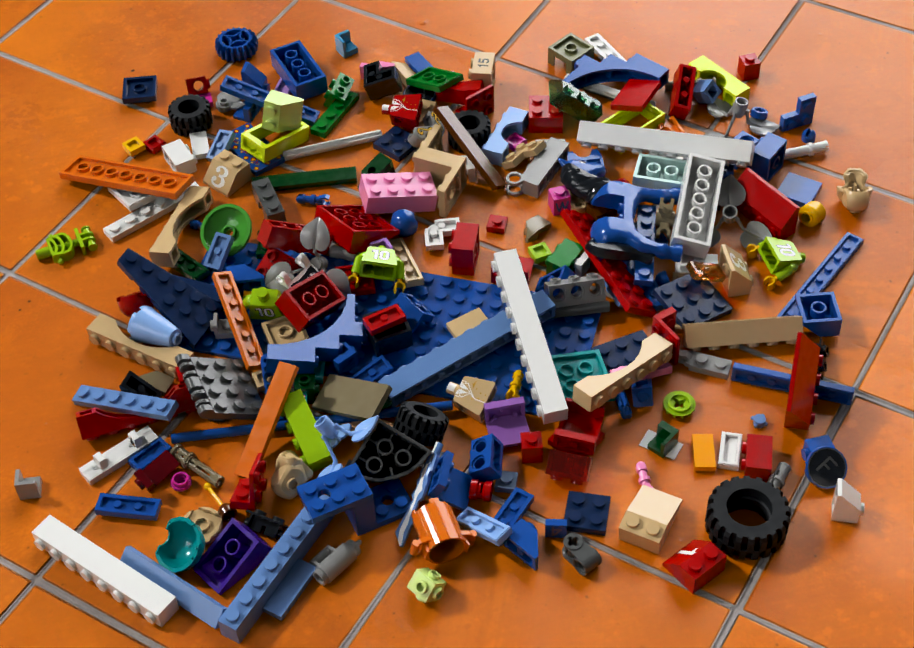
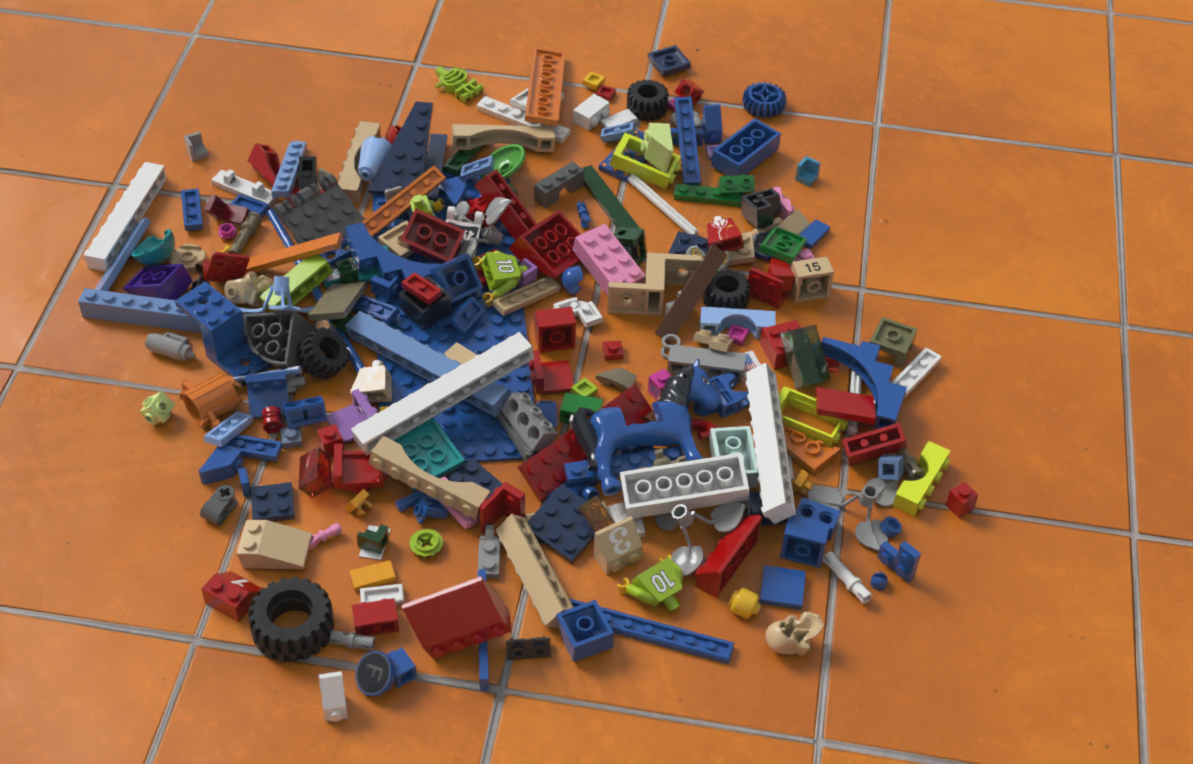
camera: 65 degrees right, 0 degrees up
tan slope [203,149,252,197] -> none
medium blue tile [263,558,316,621] -> none
none -> light orange tile [344,489,372,516]
none -> blue brick [429,254,483,302]

